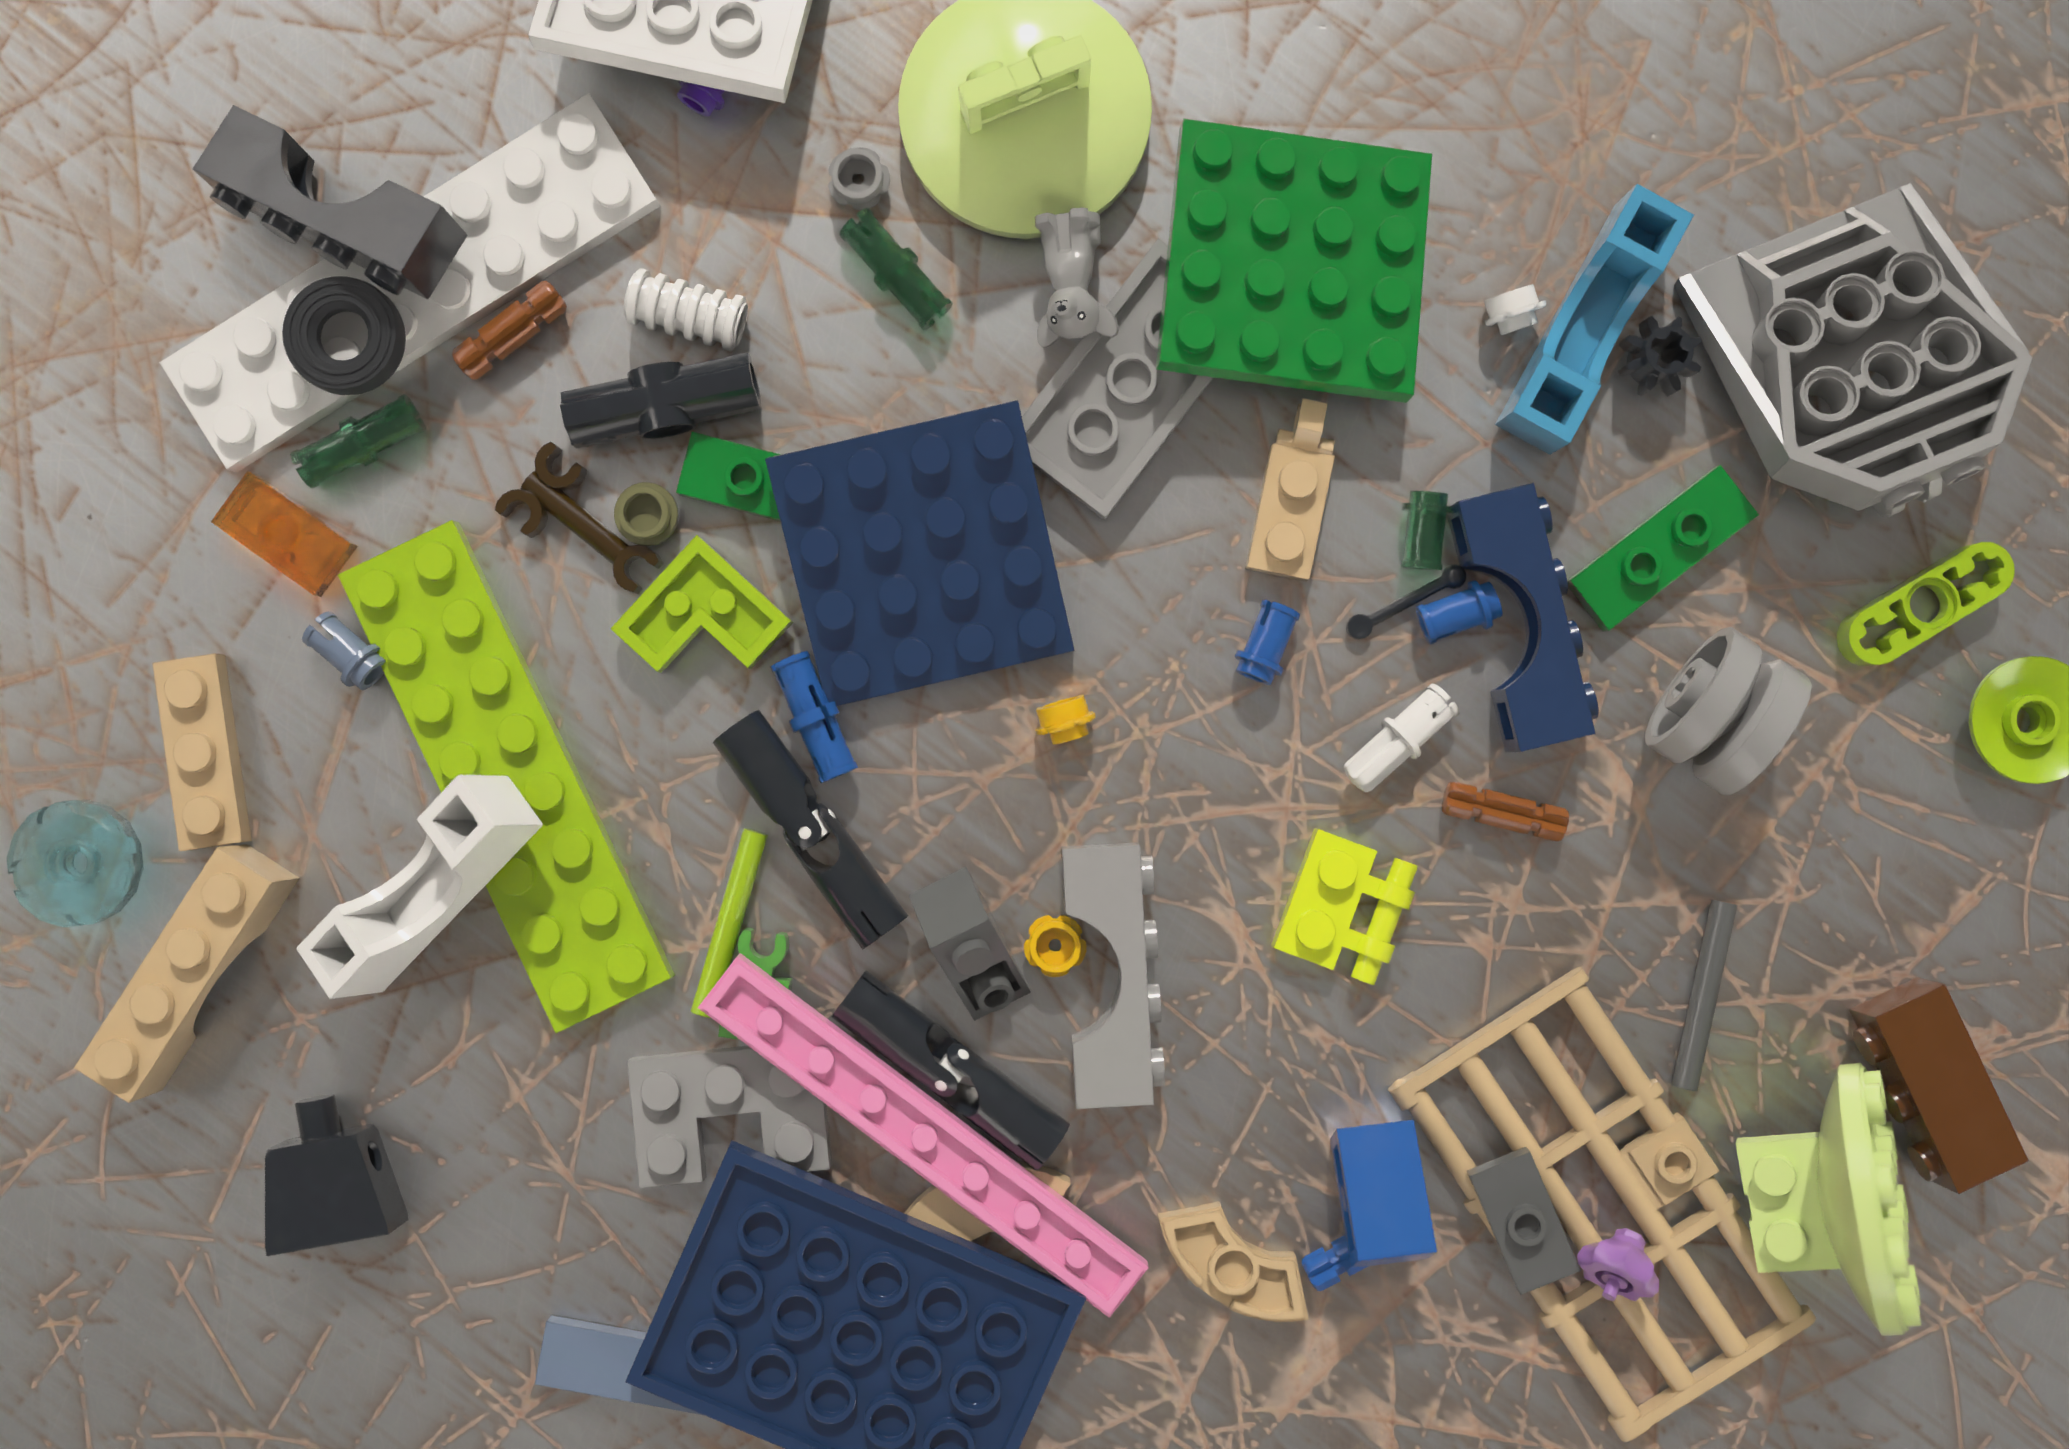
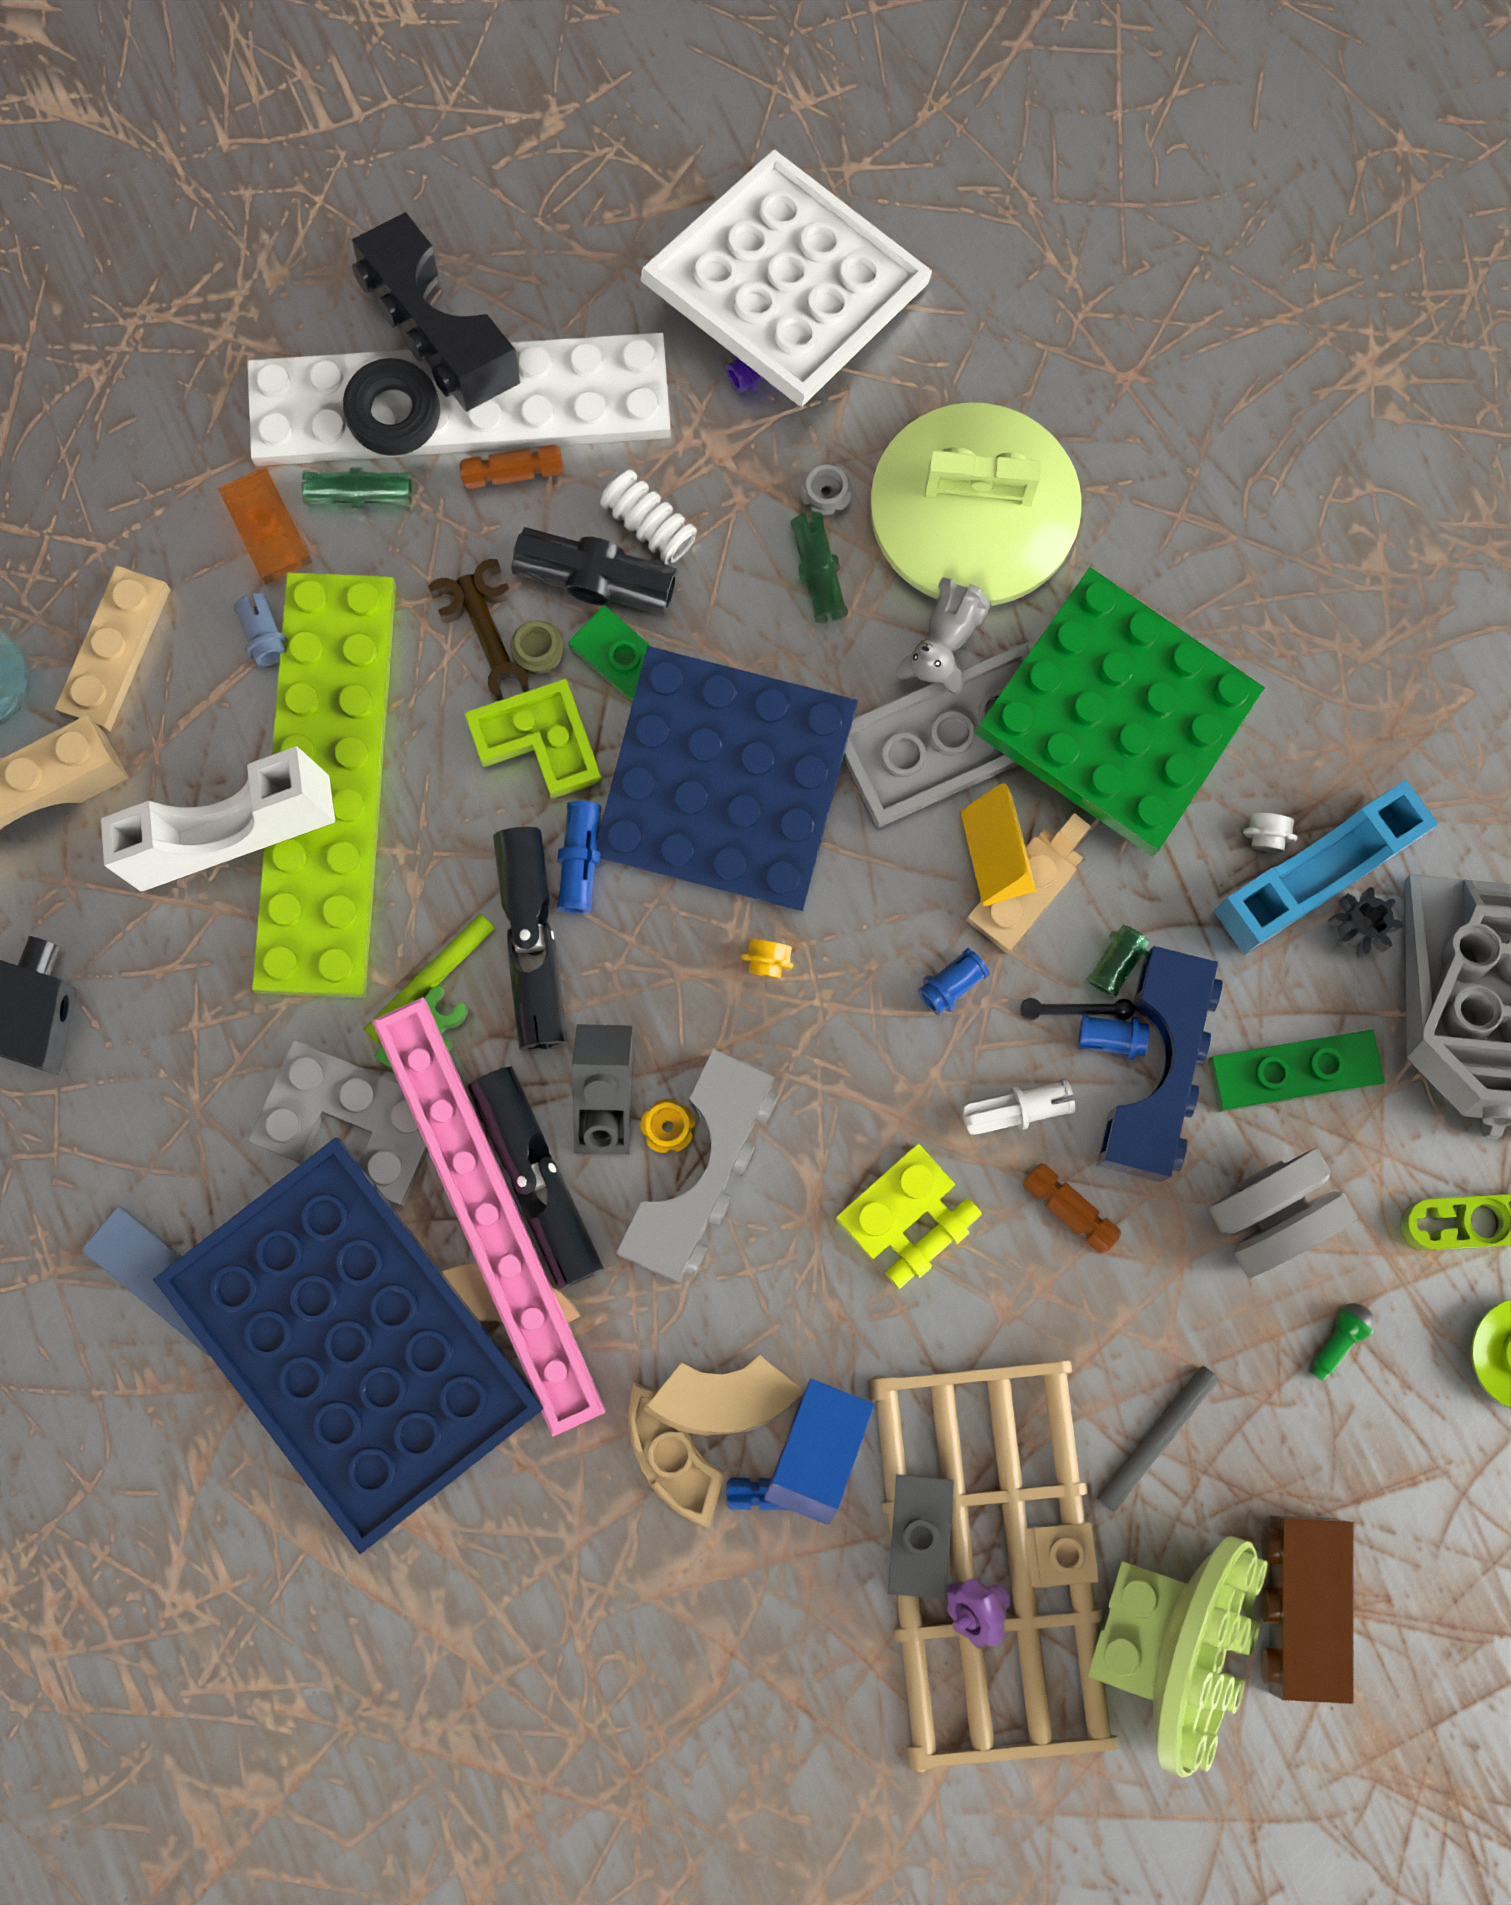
camera: 30 degrees right, 10 degrees down
none -> tan tile [644,1355,804,1436]
none -> yellow slope [960,783,1037,907]
none -> green piece [1309,1303,1375,1382]

